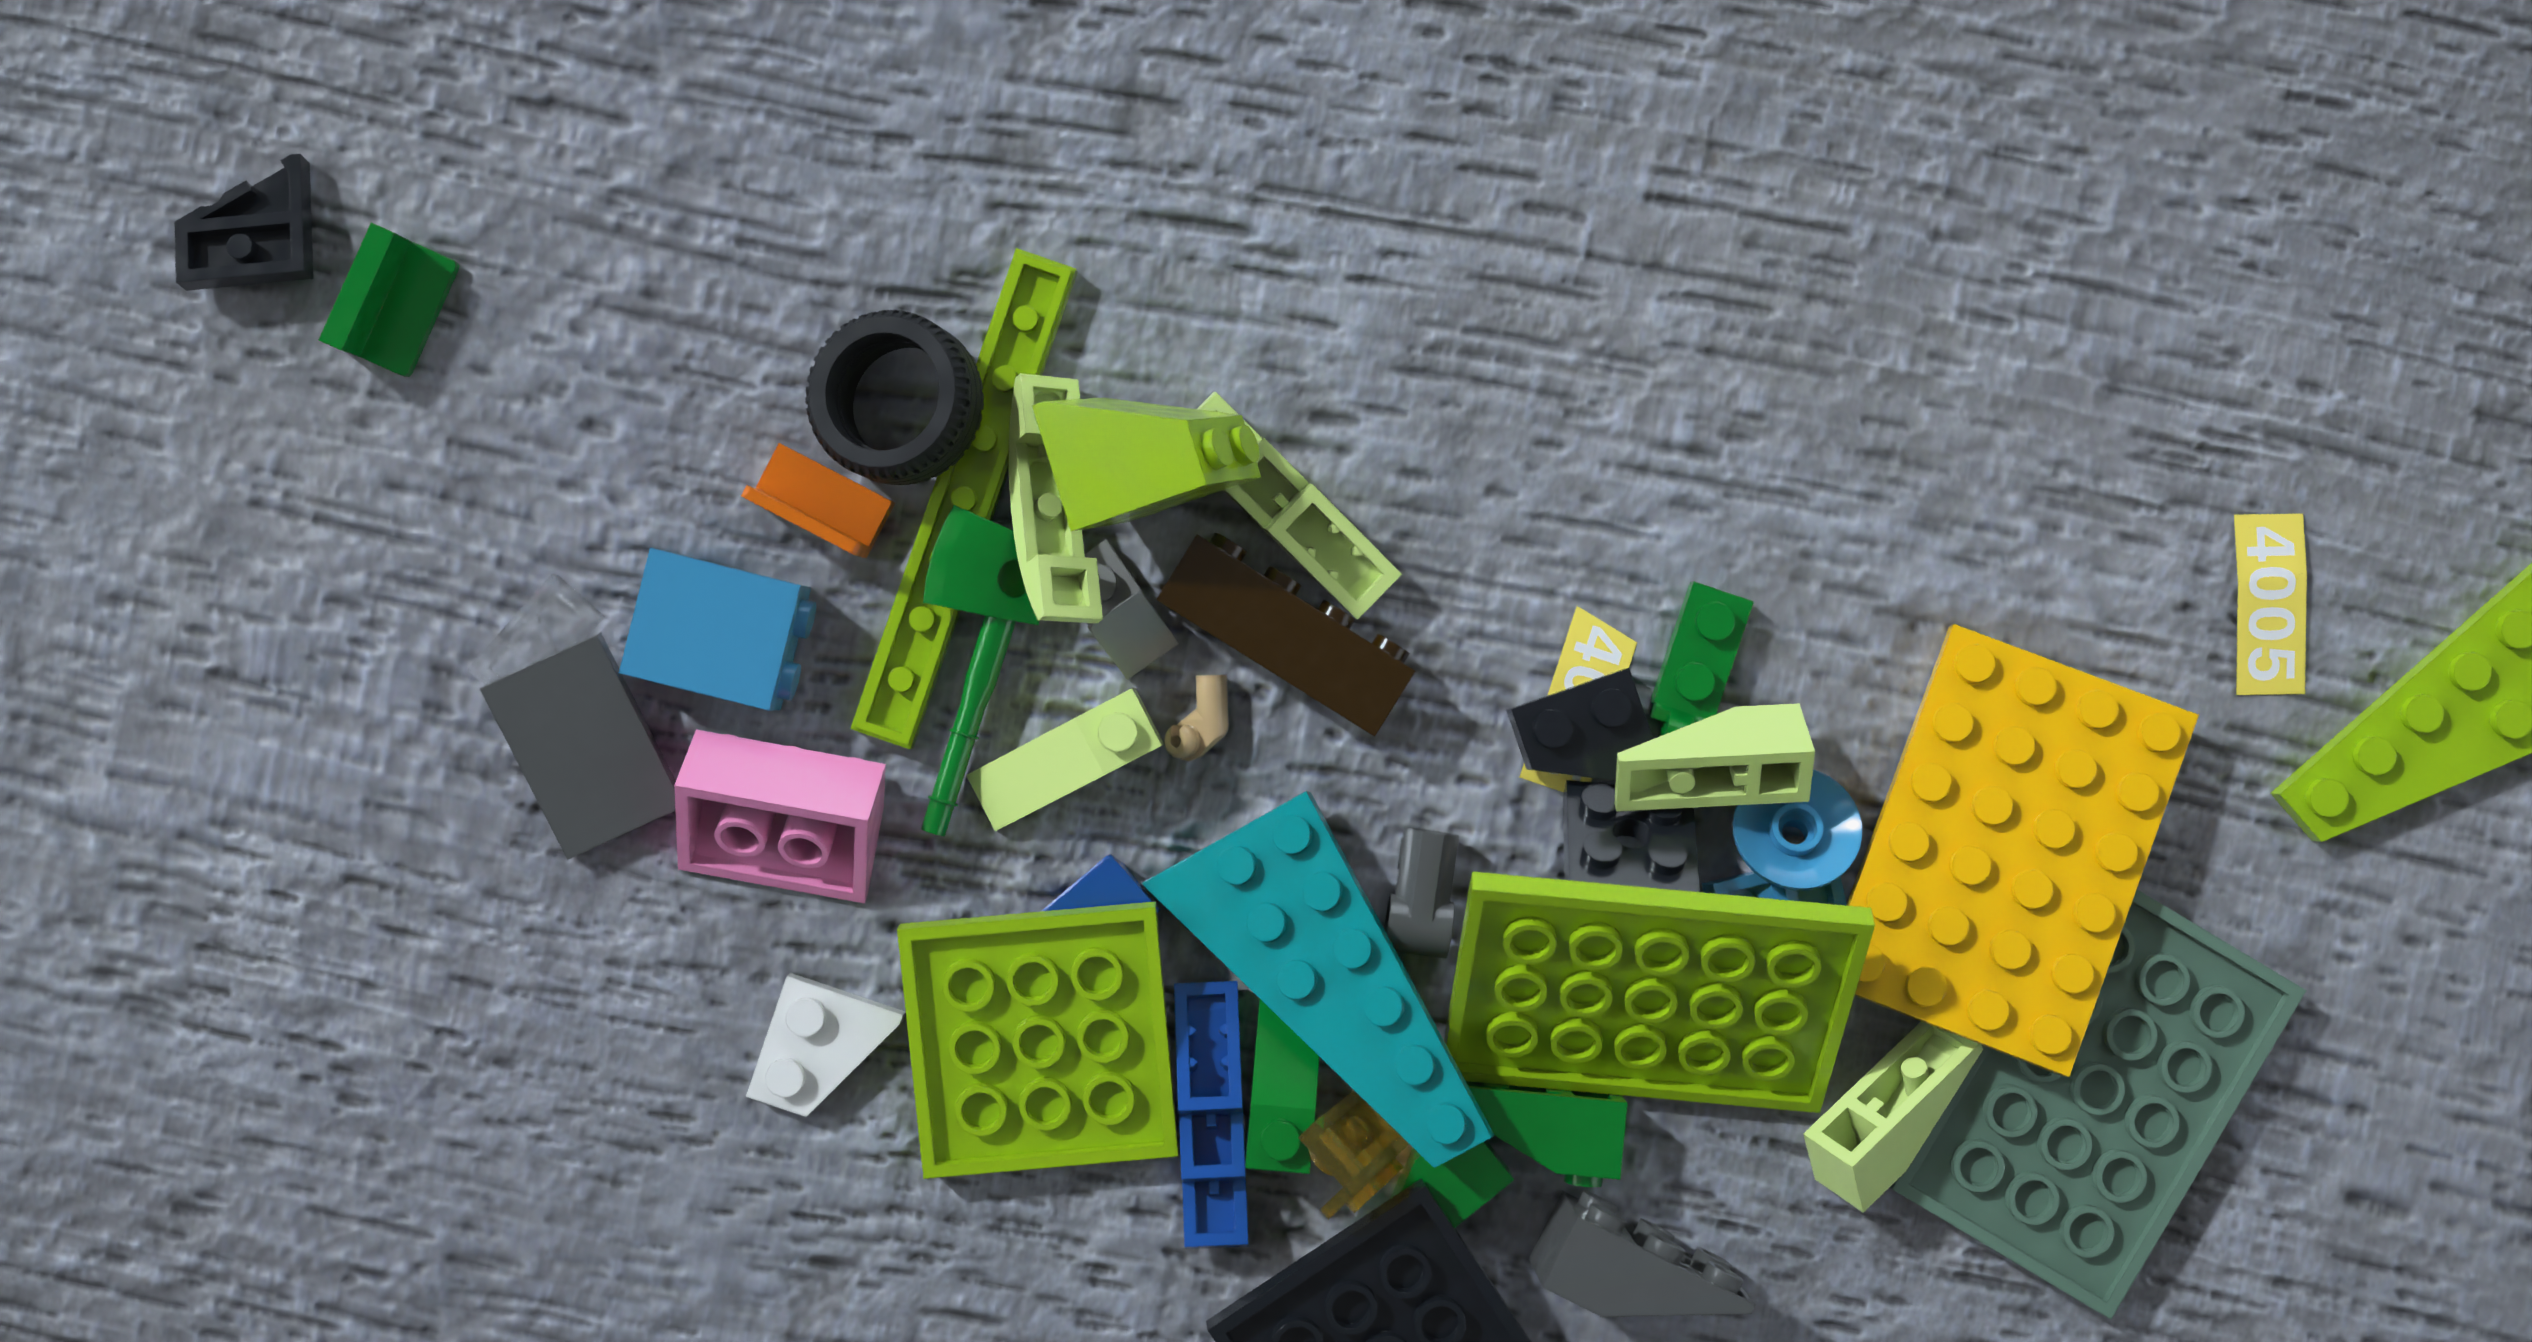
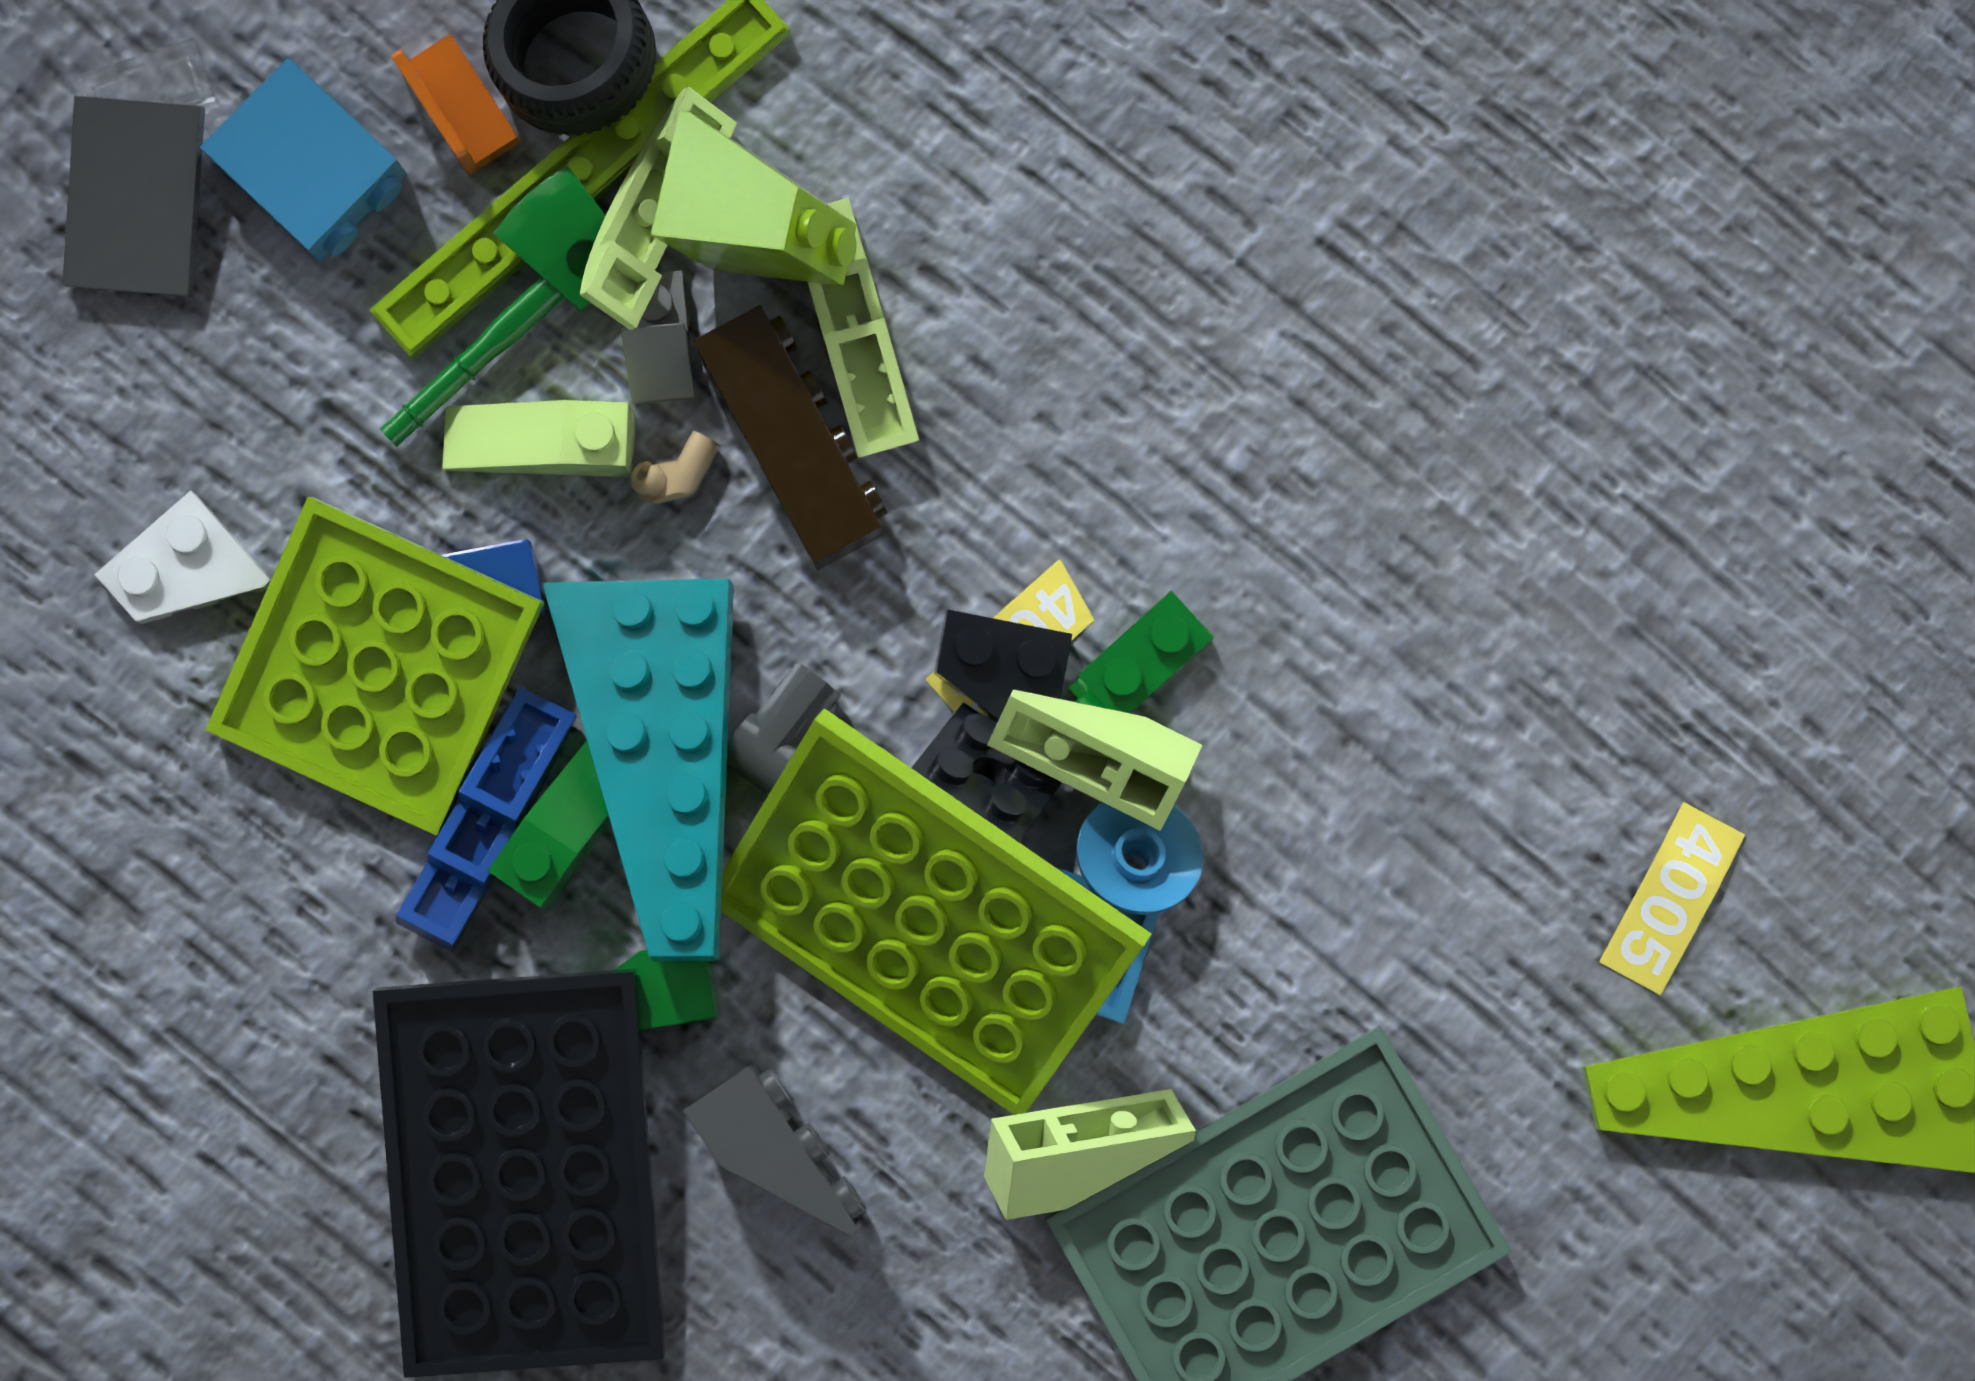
camera: 30 degrees right, 5 degrees down
bright pink slope [674,729,886,904] -> none
clear yellow bracket [1298,1090,1409,1220] -> none
green slope [1466,1081,1628,1187] -> none
yellow plate [1846,624,2199,1077] -> none

